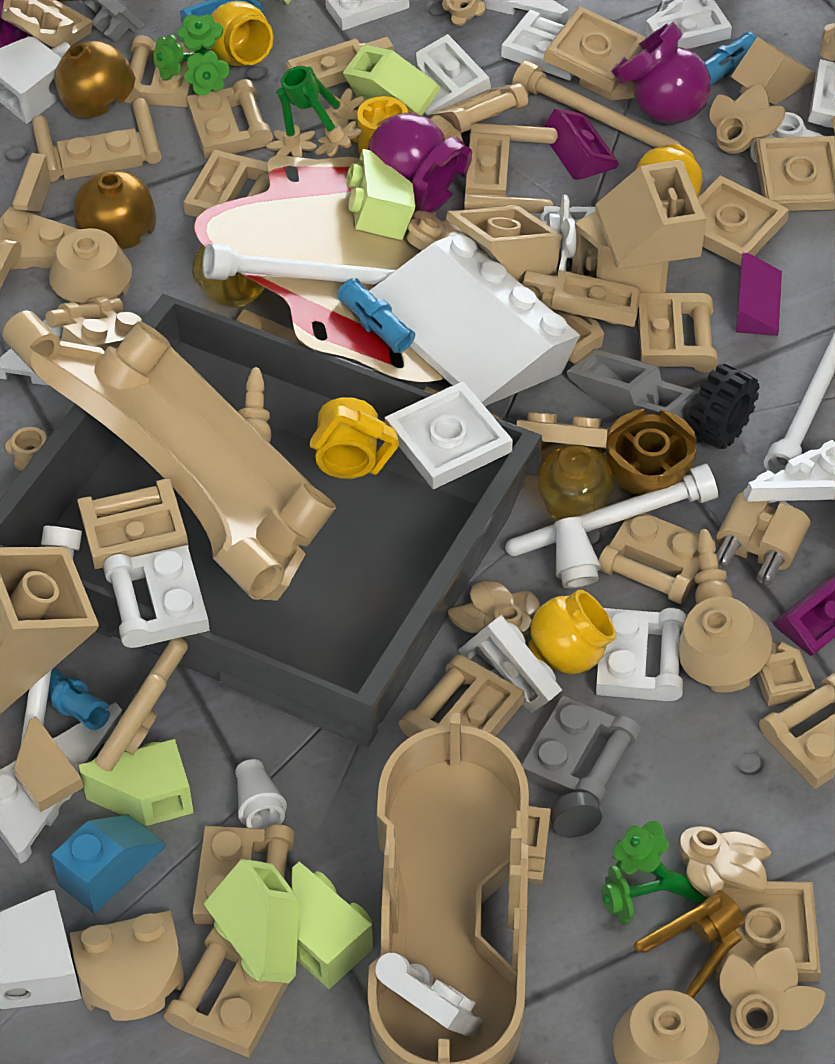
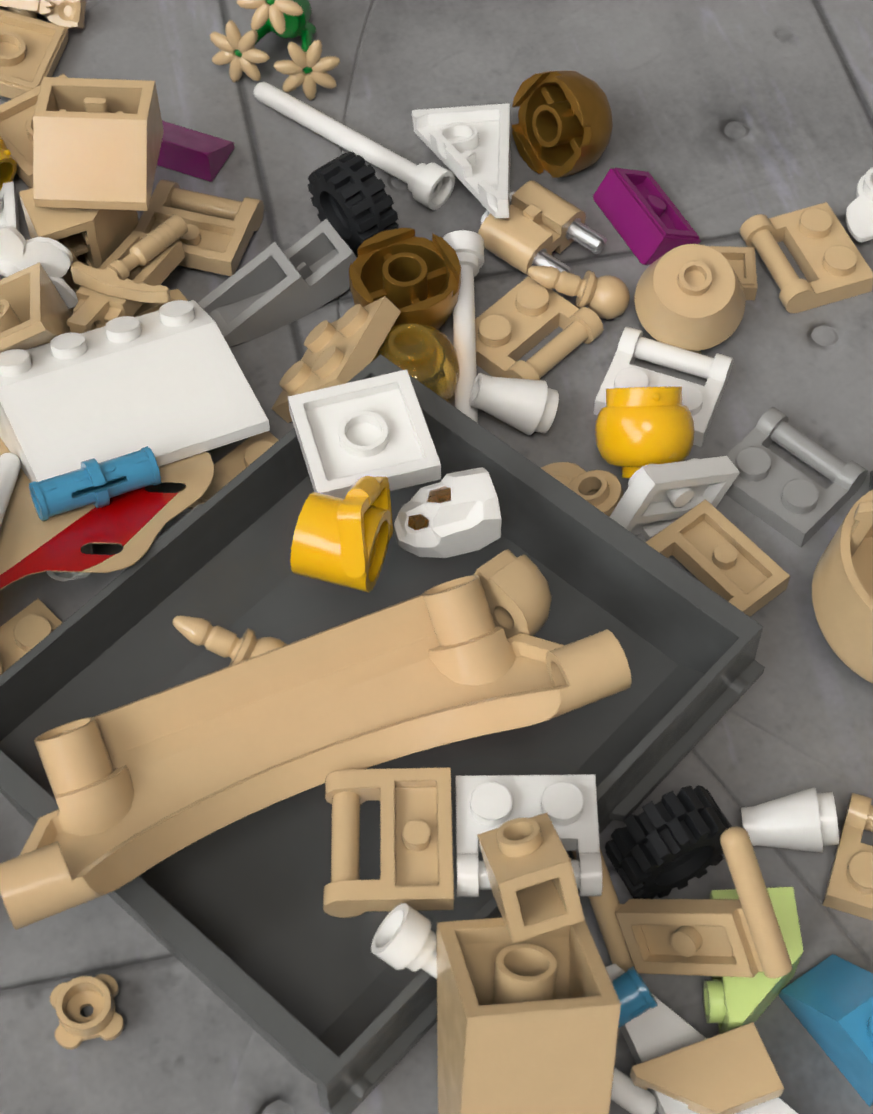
camera: 75 degrees left, 5 degrees up
none -> tan piece [70,214,188,303]
none -> white rock [394,467,502,558]
none -> tan piece [474,549,552,638]
none -> tan brick [477,813,585,944]
none -> black tyre [605,785,732,899]

